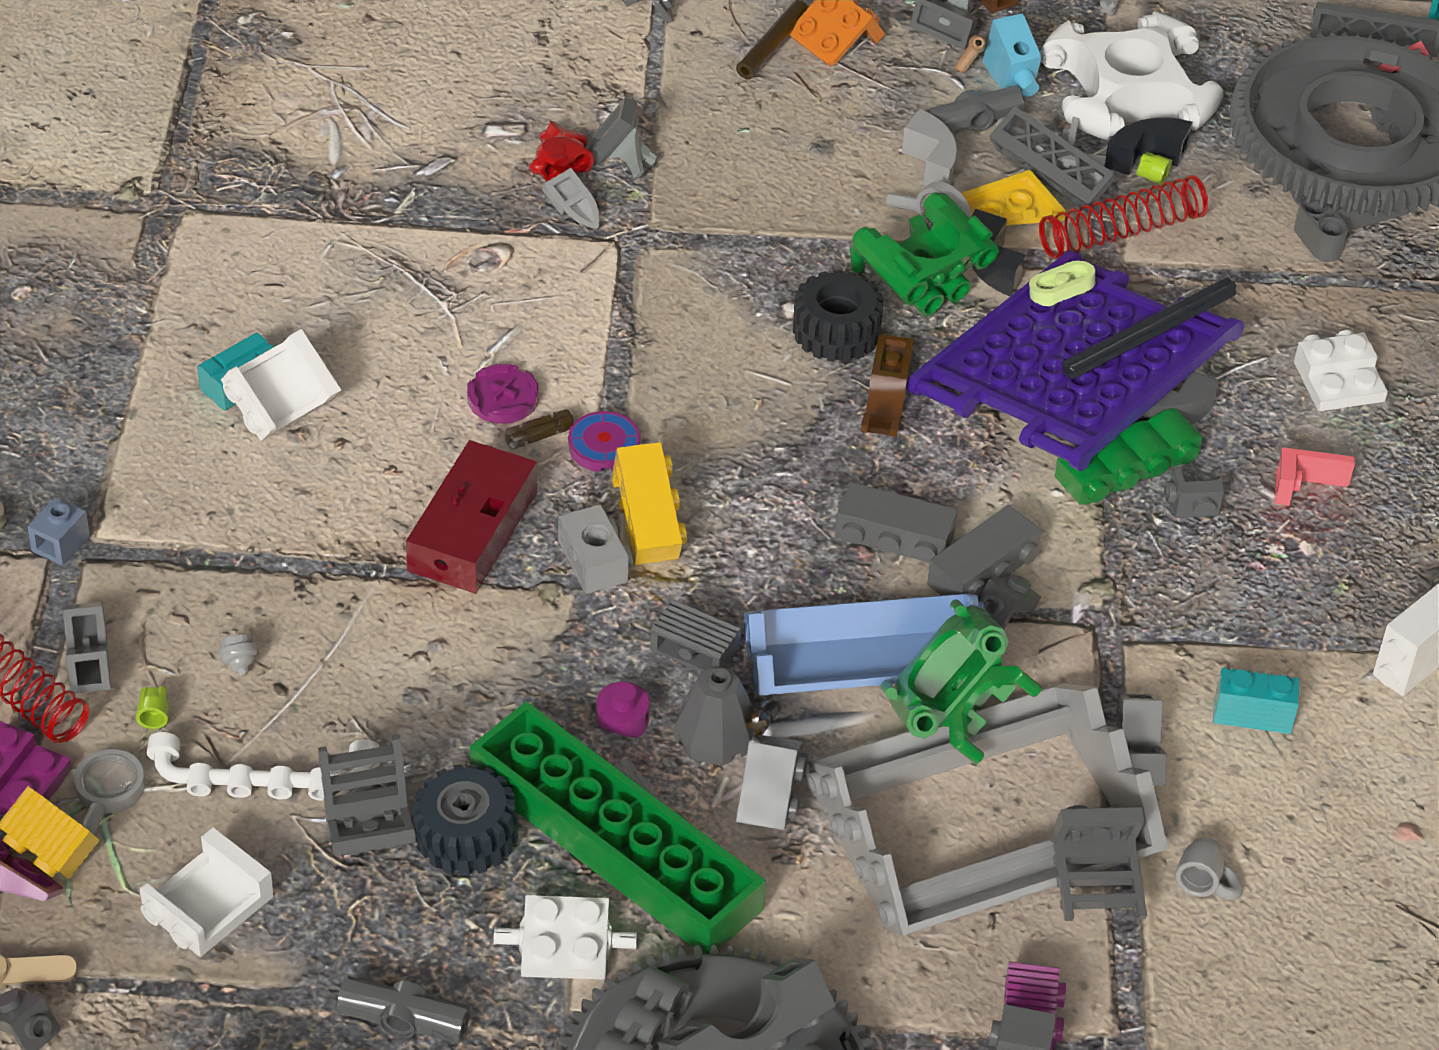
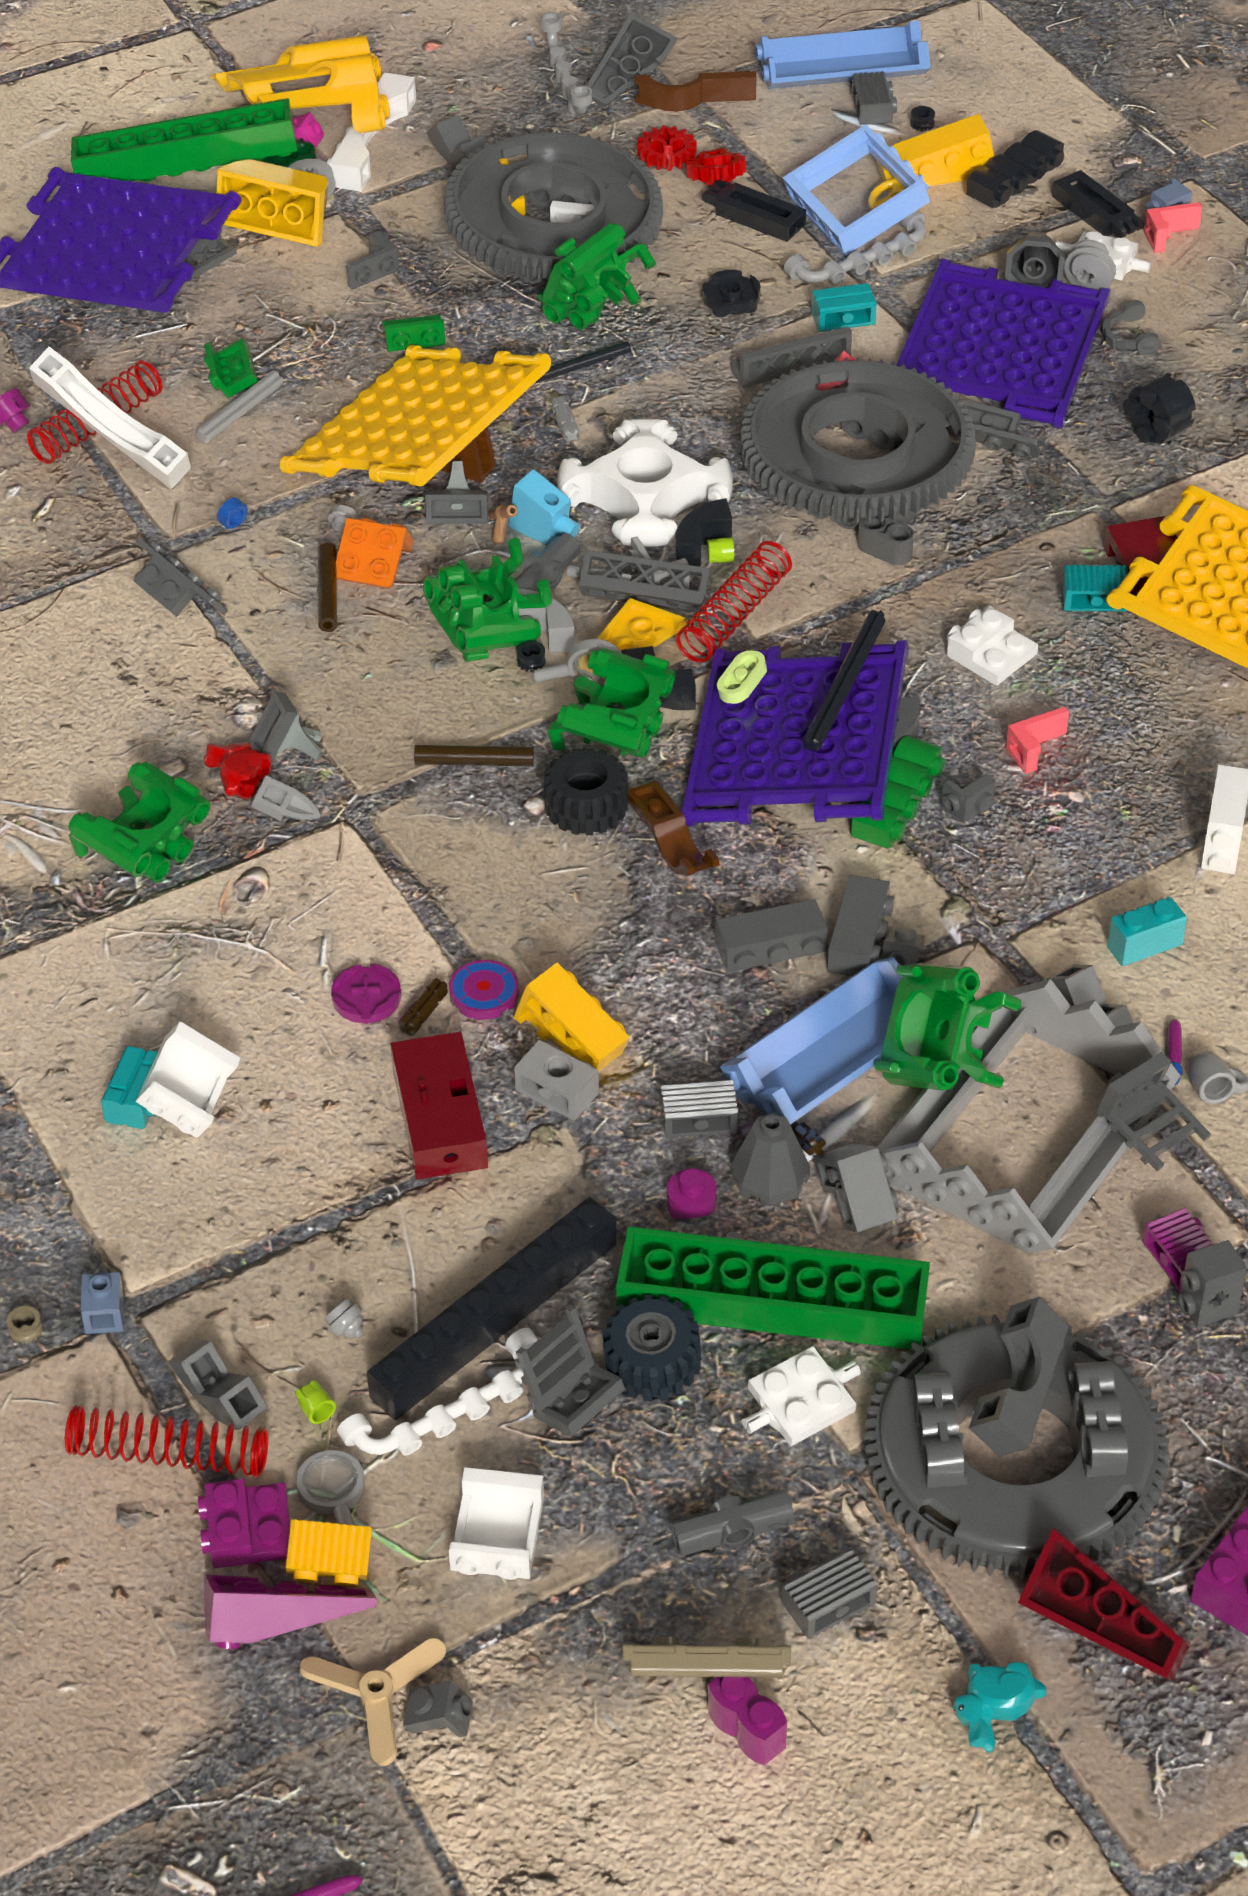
camera: 30 degrees left, 0 degrees up
none -> green piece [68,761,211,883]
none -> black brick [367,1196,616,1421]
none -> dark brown piece [414,745,534,767]
none -> green piece [423,538,552,662]
none -> black bush [517,641,546,672]
none -> magenta piece [1168,1018,1183,1085]

